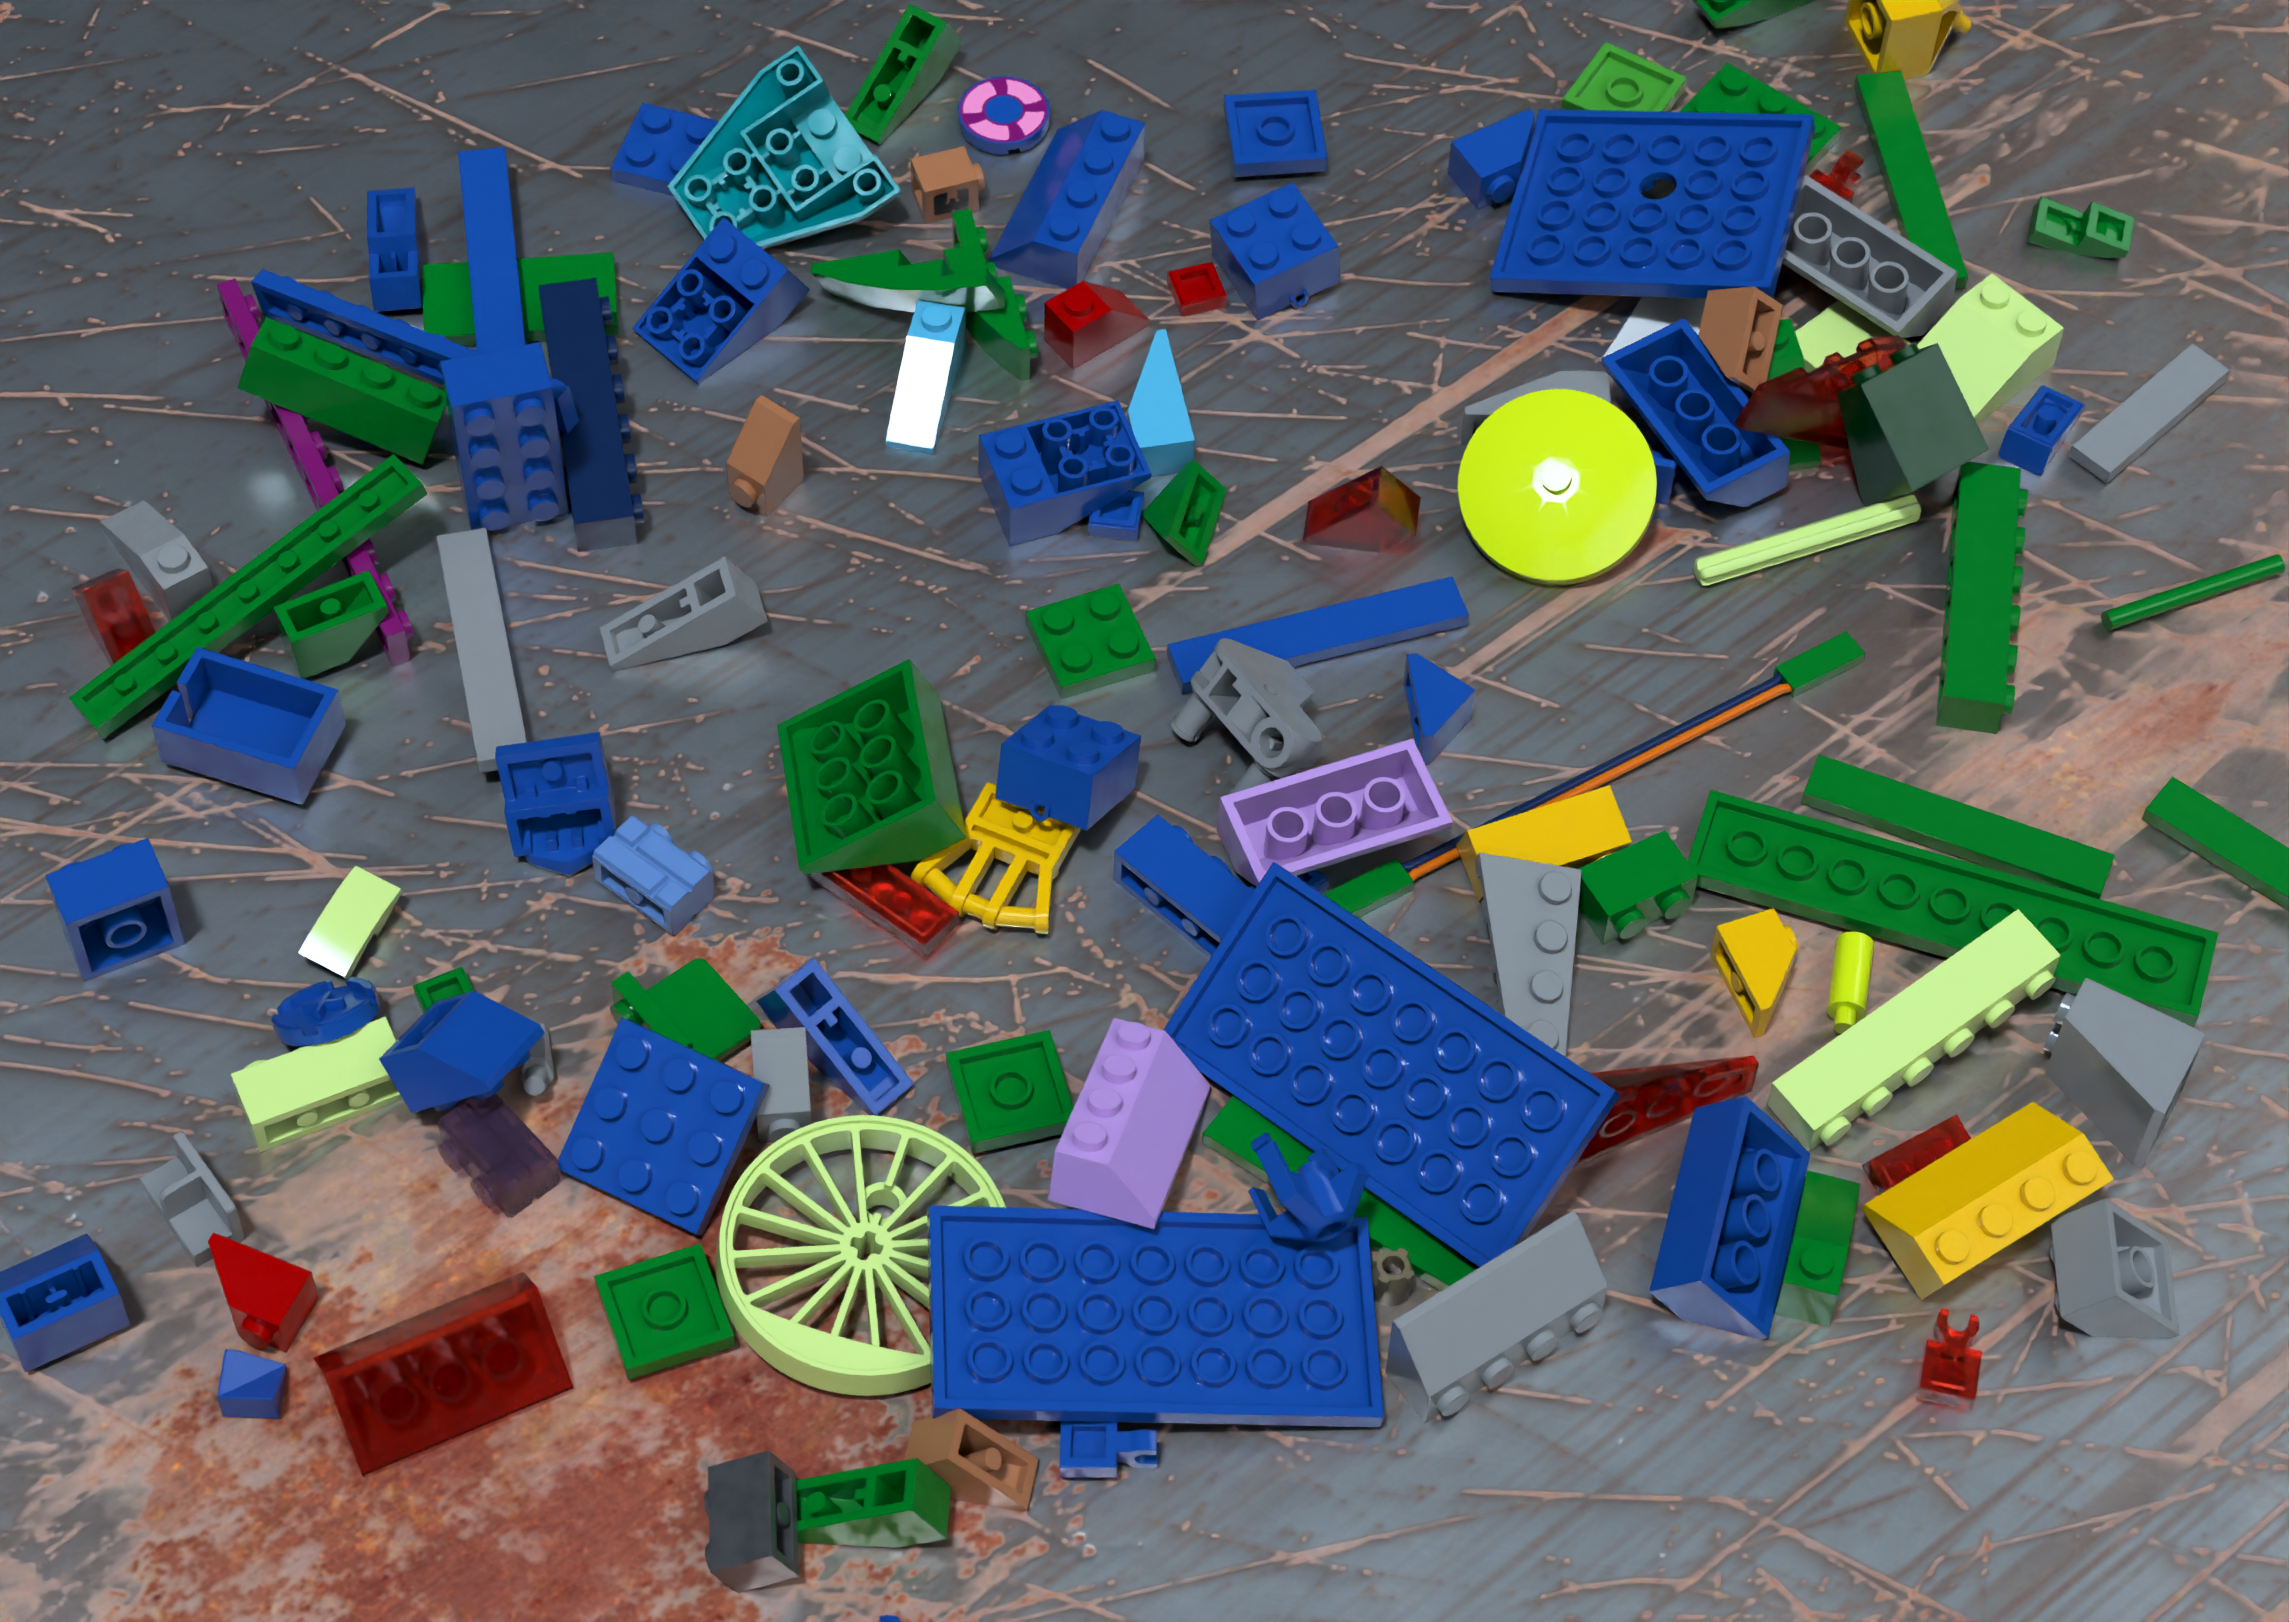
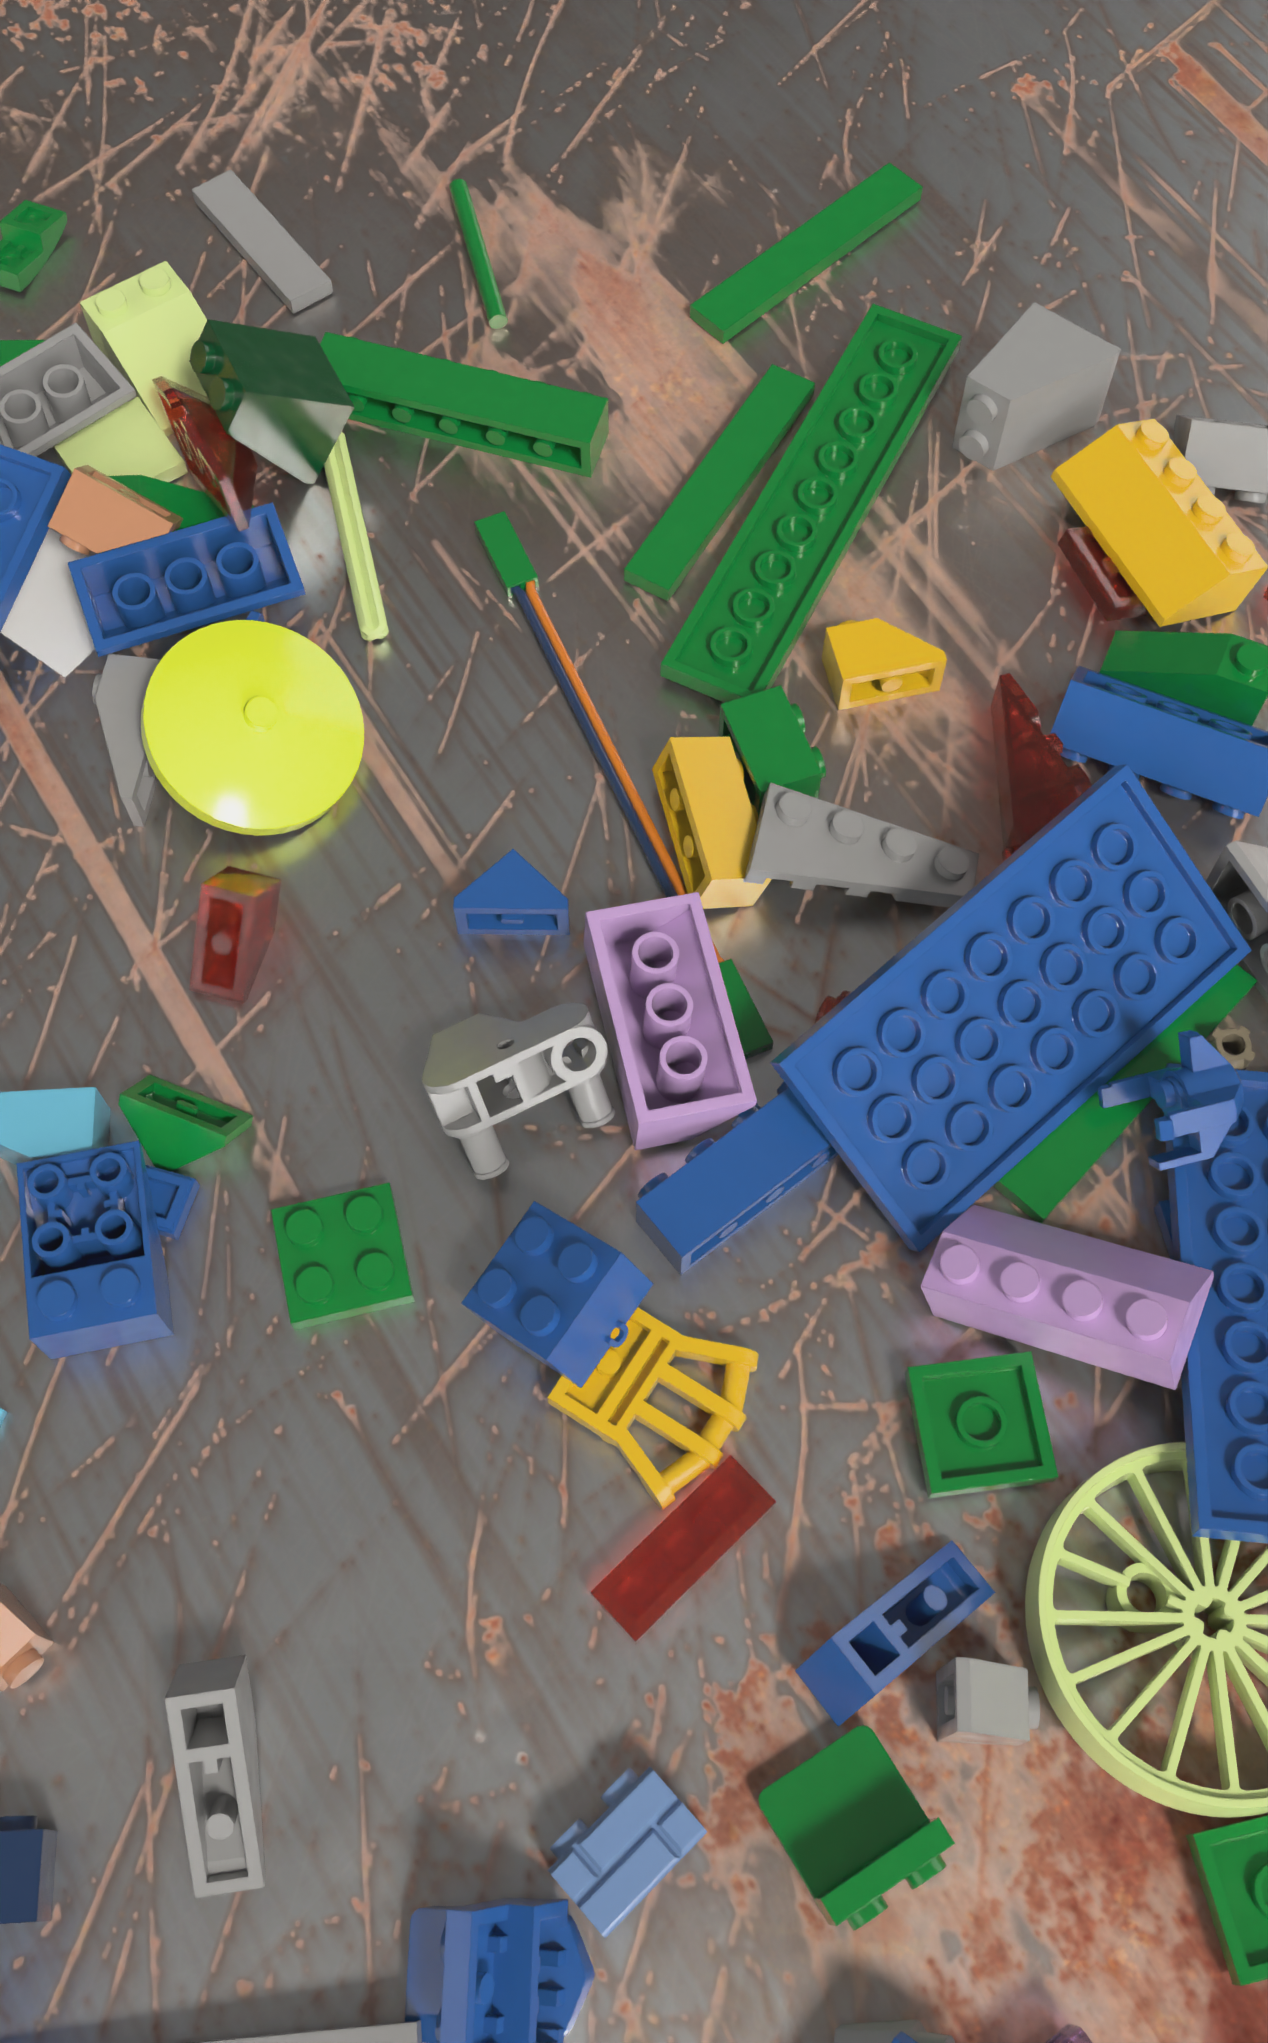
camera: 80 degrees left, 10 degrees up
blue plate [555,1017,770,1235] -> none
green slope [777,659,967,875] -> none
blue tile [1167,576,1469,694] -> none
yellowish green brick [1767,909,2061,1152] -> none
neon yellow cylinder [1827,932,1874,1034] -> none
blue slope [1998,385,2085,475] -> none

